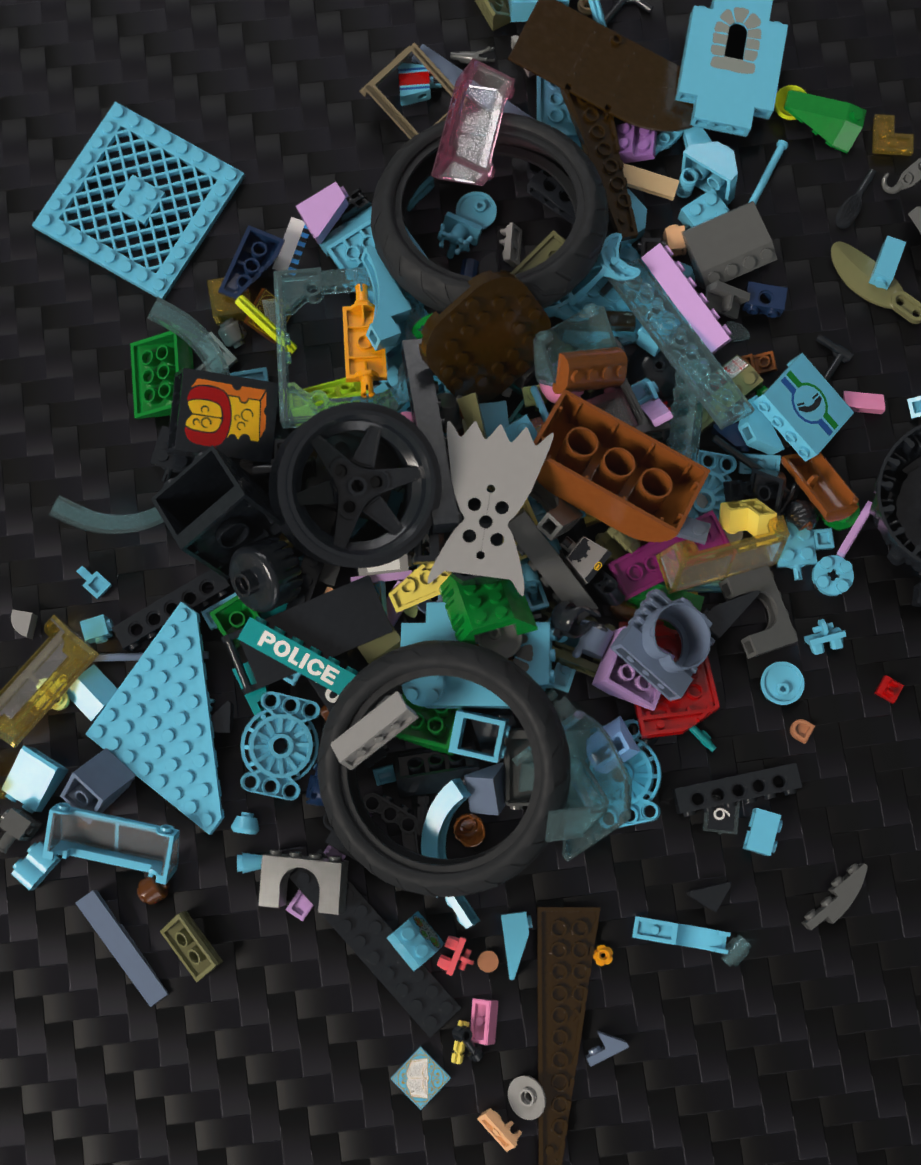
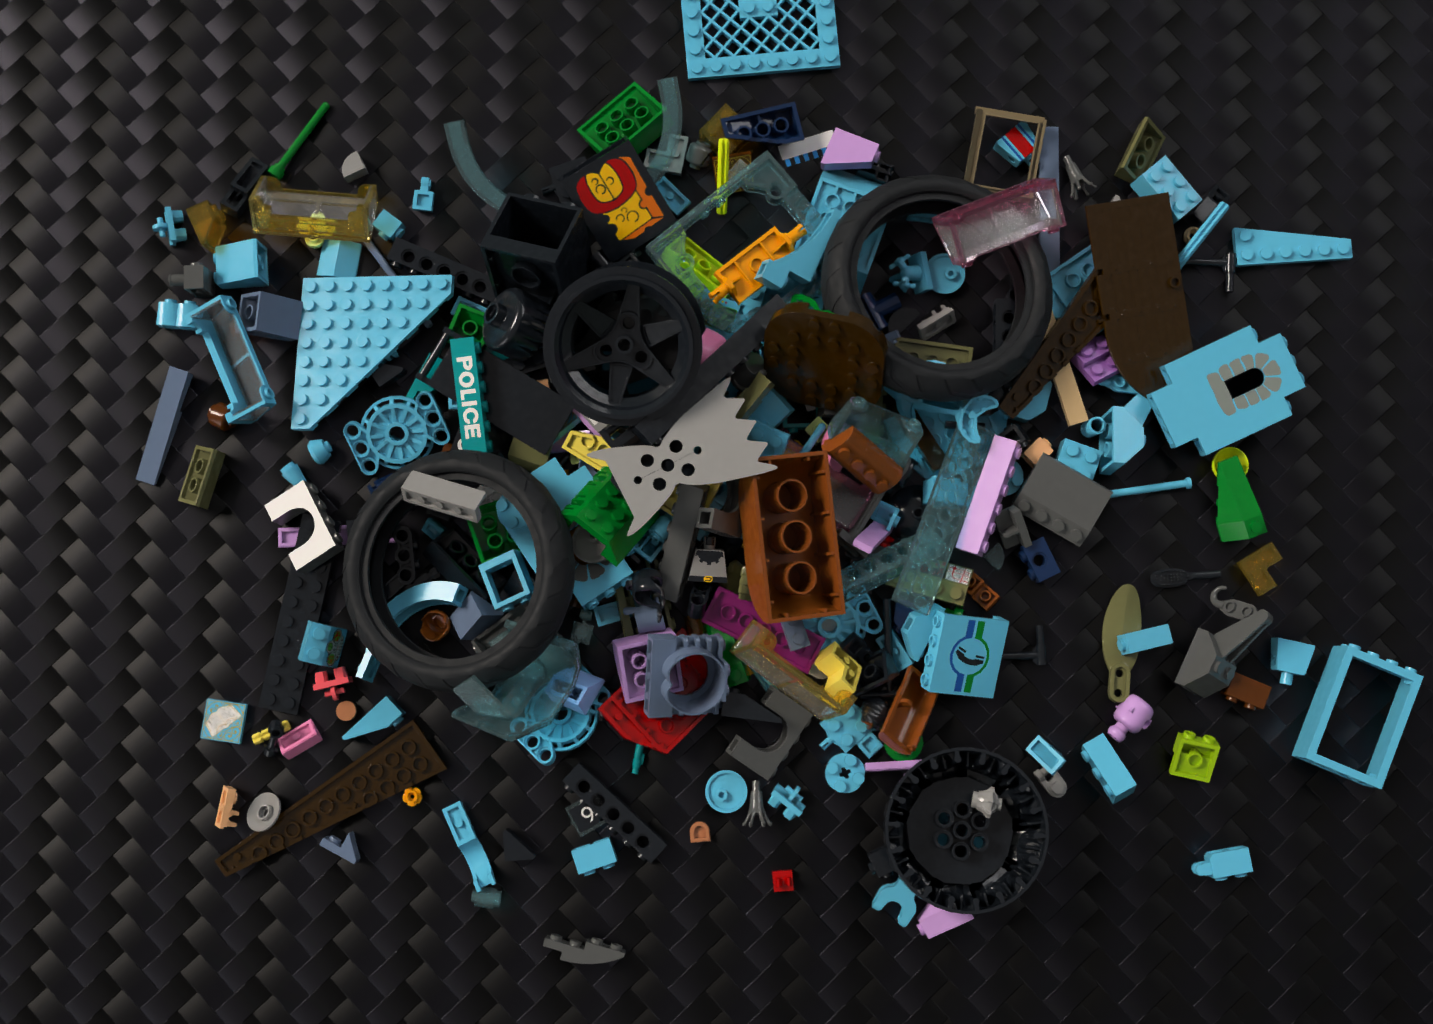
camera: 50 degrees right, 5 degrees up
bright pink slope [843,391,885,414] -> none
none -> dark grey piece [742,781,772,828]

